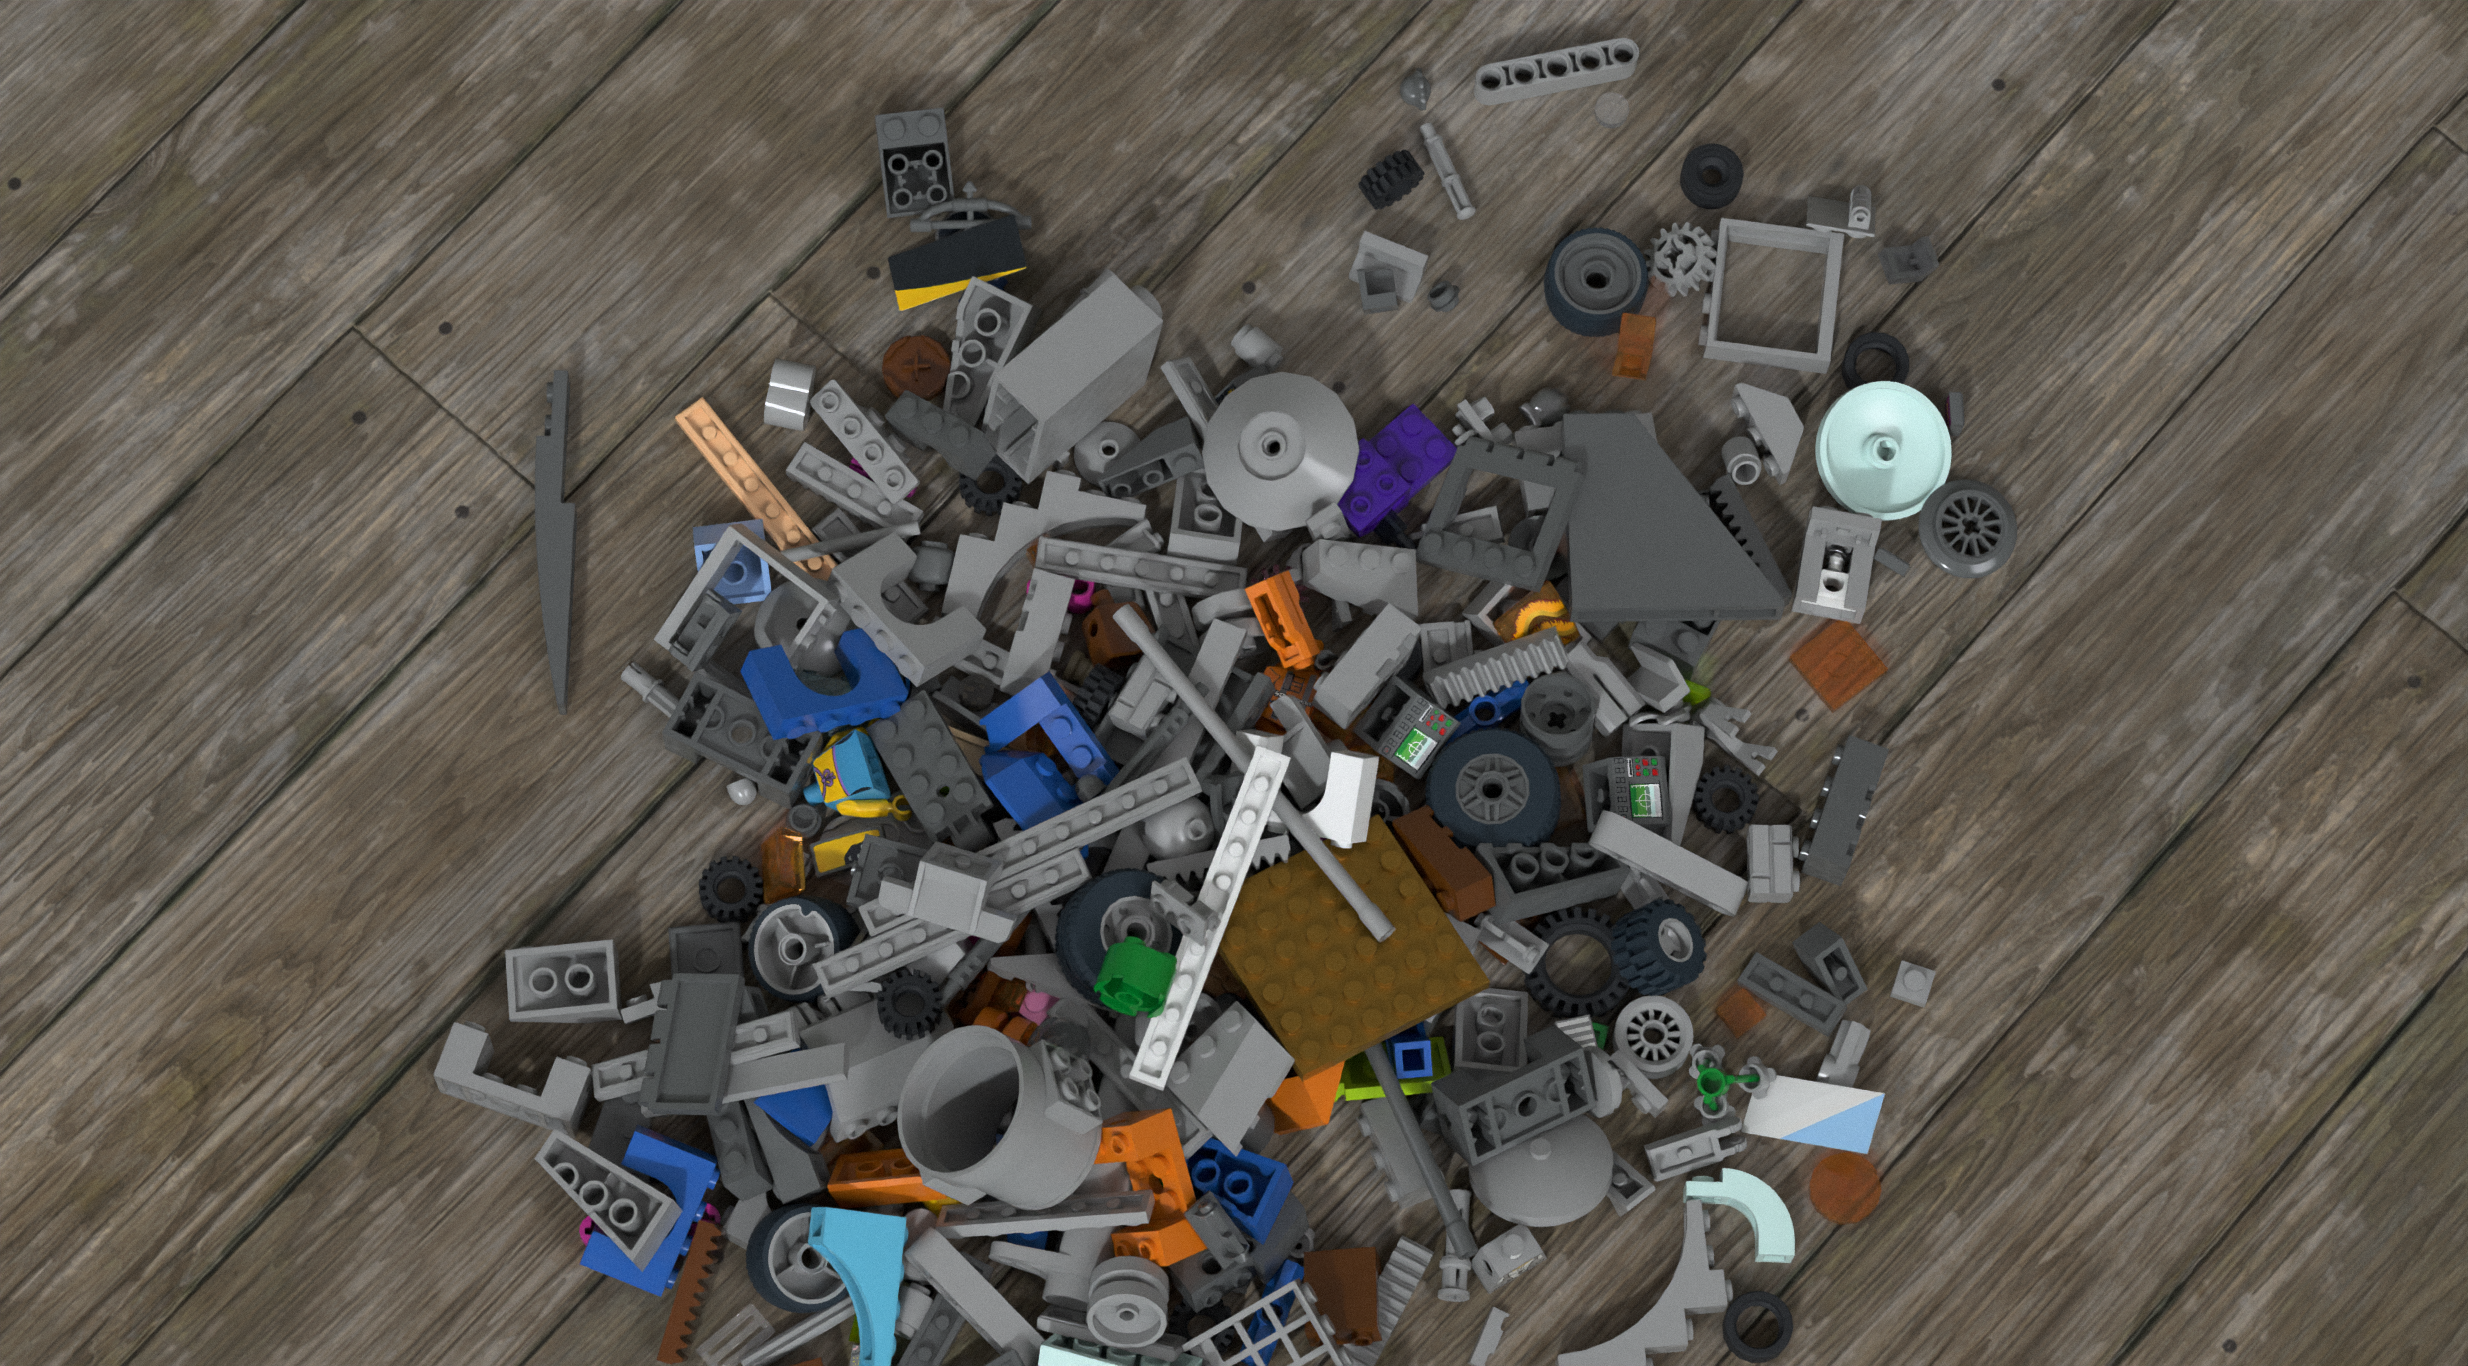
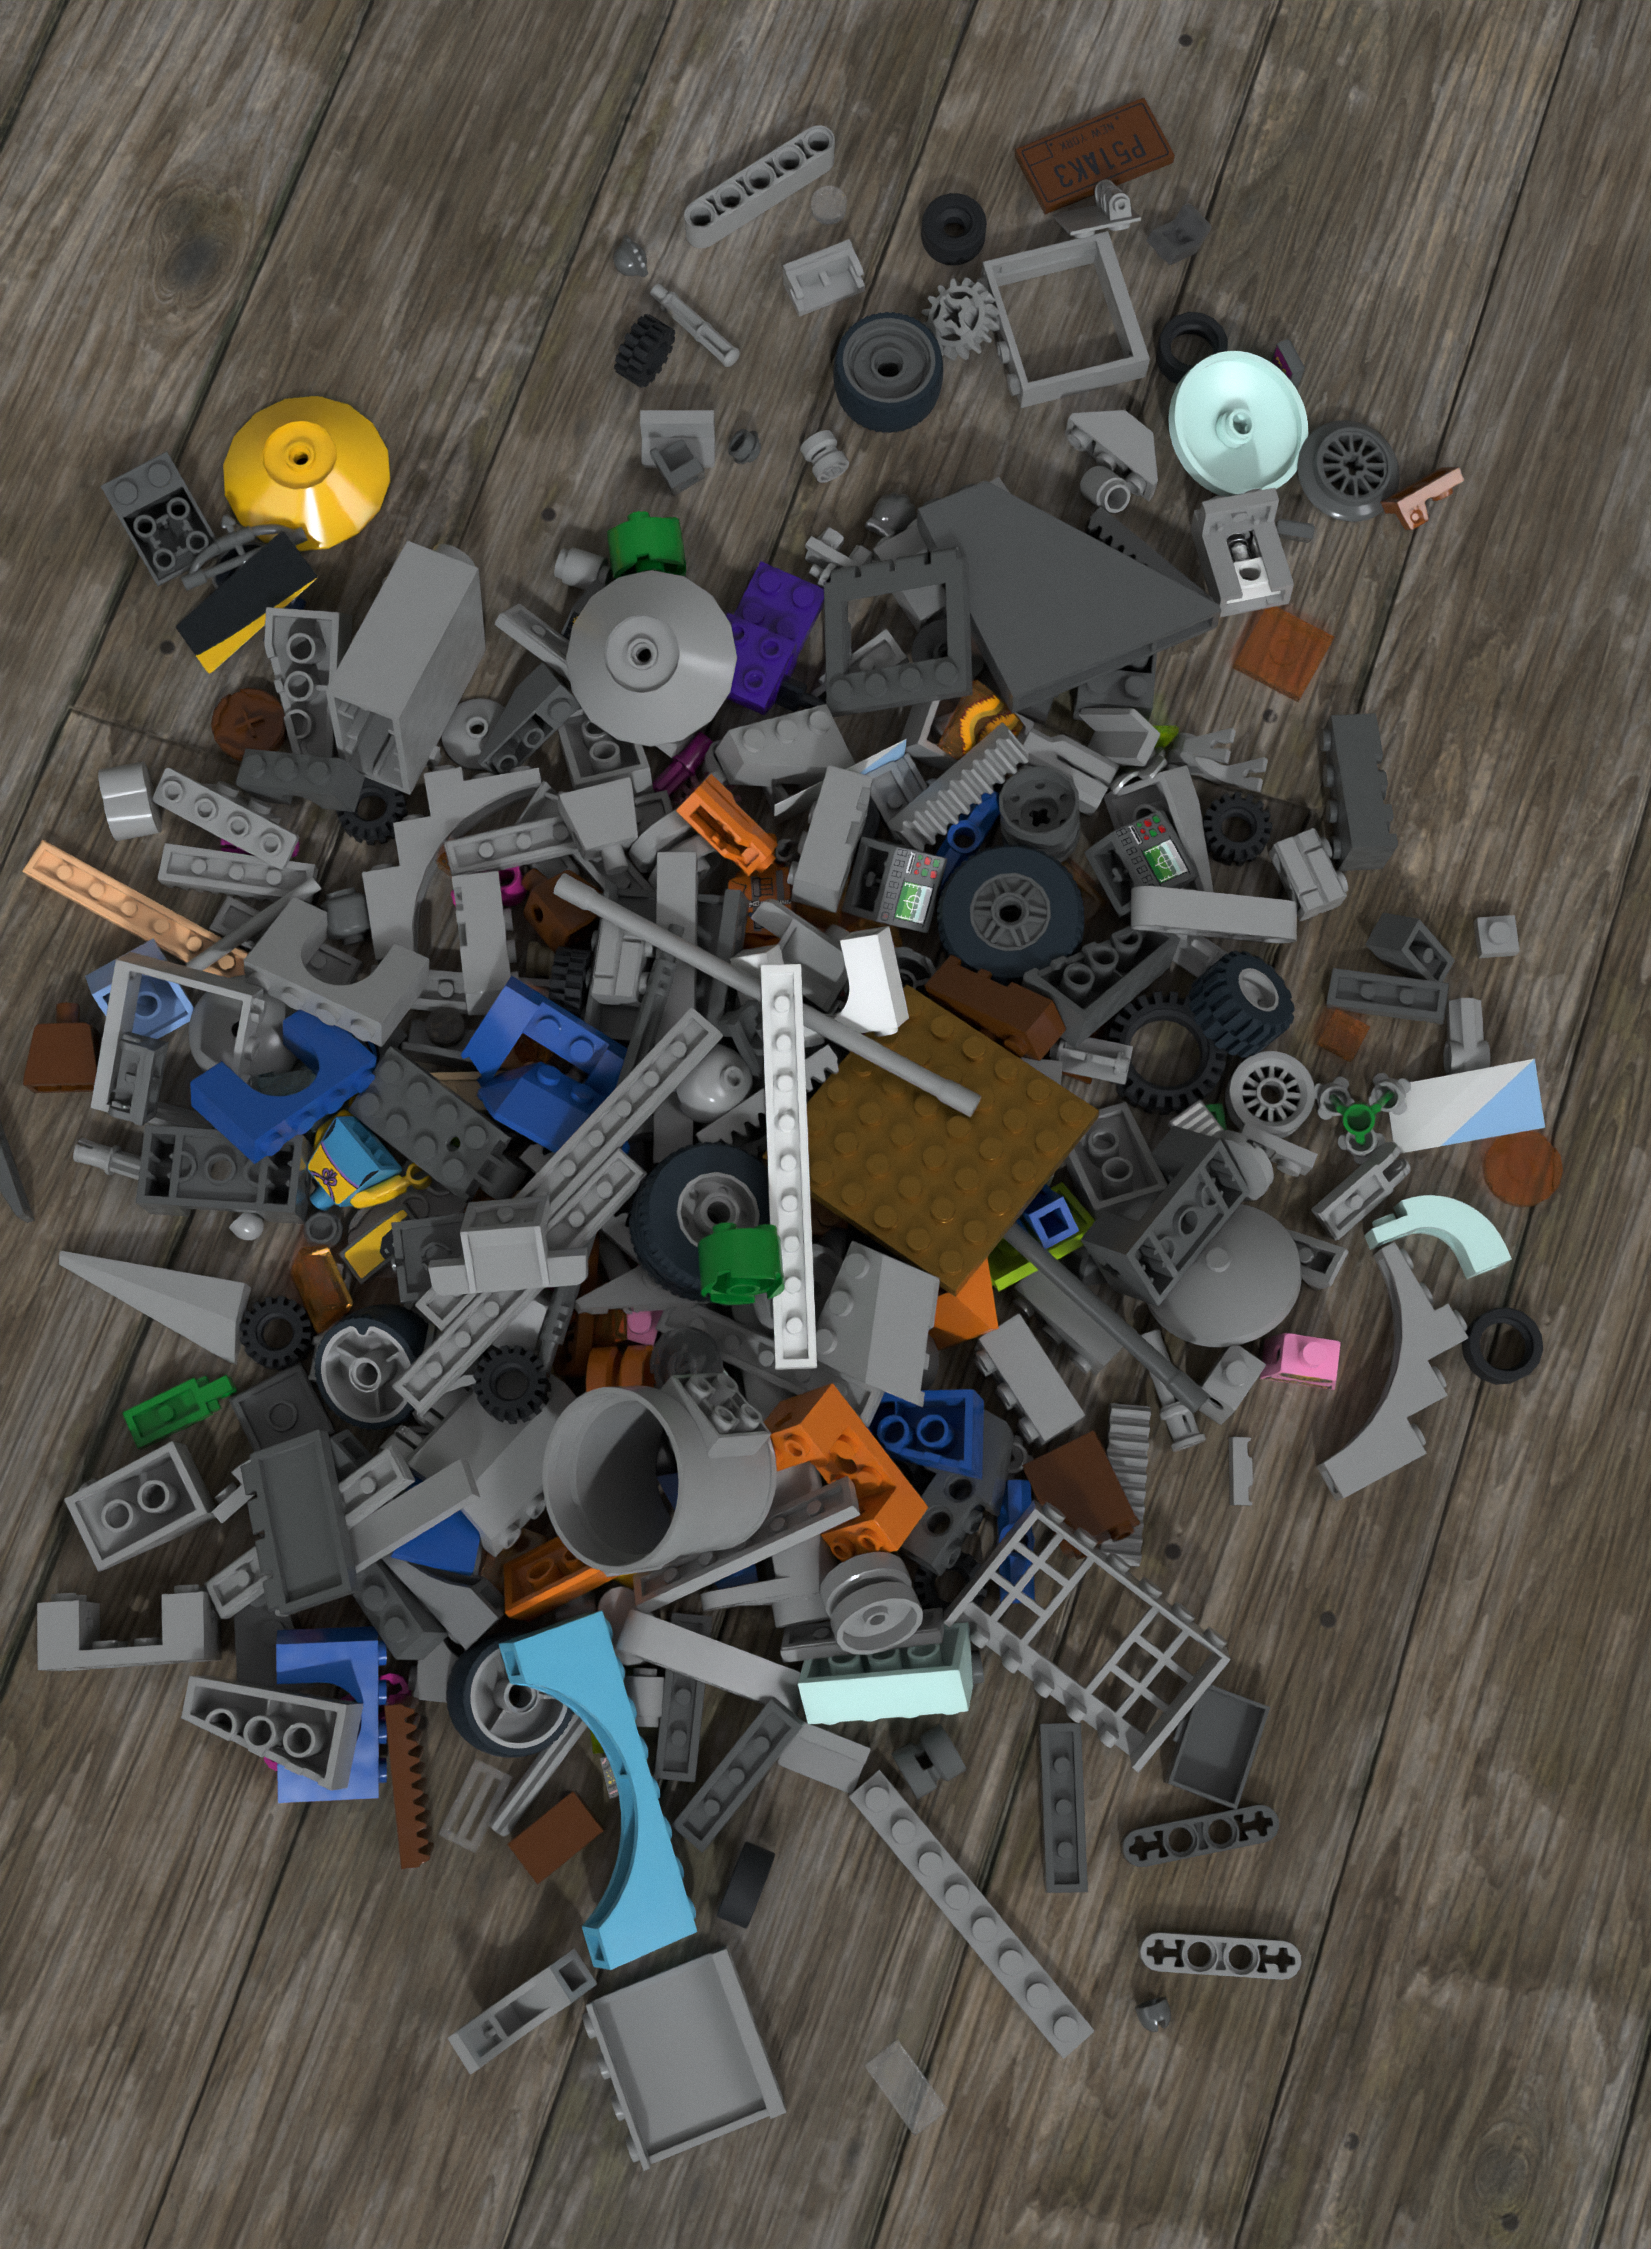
camera: 20 degrees left, 5 degrees up
dark grey hinge [1075,774,1107,803] -> none
light grey hinge [1149,879,1221,947] -> none
dark grey hinge [1183,1190,1250,1270] -> none
light grey hinge [1305,501,1350,542] -> none
clear orange panel [1612,313,1656,380] -> none
none -> reddish brown torso [23,1002,101,1093]
none -> light grey wedge [59,1250,251,1365]
none -> green hinge [122,1375,238,1450]
none -> yellow dish [223,396,390,551]
none -> light grey torso [558,777,638,875]
none -> green brick [607,511,687,580]
none -> magenta axle [652,732,713,798]
none -> sticker [774,739,907,826]
none -> light grey hinge [783,239,865,317]
none -> light grey wheel [800,430,849,483]
none -> light grey brick [973,1313,1086,1449]
none -> reddish brown tile [1015,98,1175,215]
none -> bright pink torso [1260,1333,1341,1390]
none -> hinge [1381,467,1464,530]

